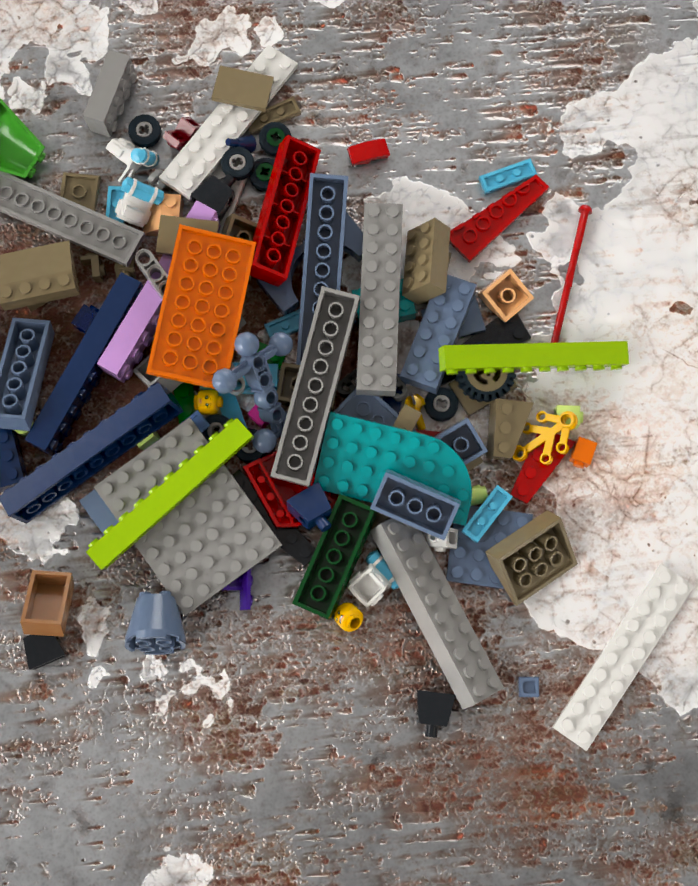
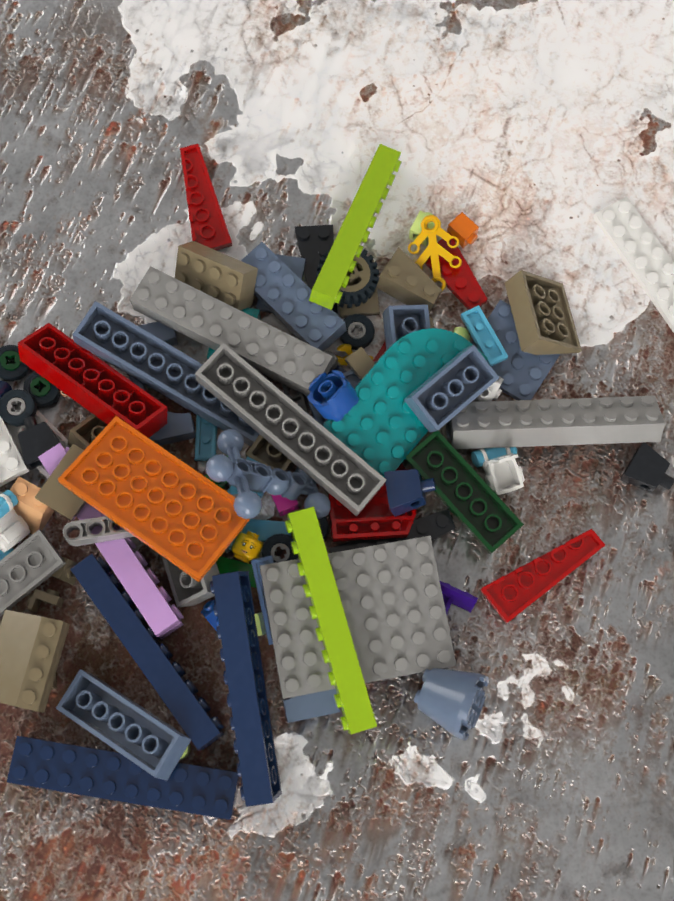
camera: 65 degrees left, 5 degrees down
medium nougat piece [20,570,75,637] -> none
black torso [23,635,69,670] -> none
clear blue brick [71,304,99,334] -> none
yellow head [334,602,363,632] -> none
red slope [347,138,390,166] -> none
light nougat slope [477,268,534,322] -> none
medium azure tile [478,158,537,195] -> none
sand blue tile [518,677,539,697] -> none
red bar [551,205,592,343] -> none
none -> blue brick [307,370,359,422]
none -> red wing [480,529,605,624]

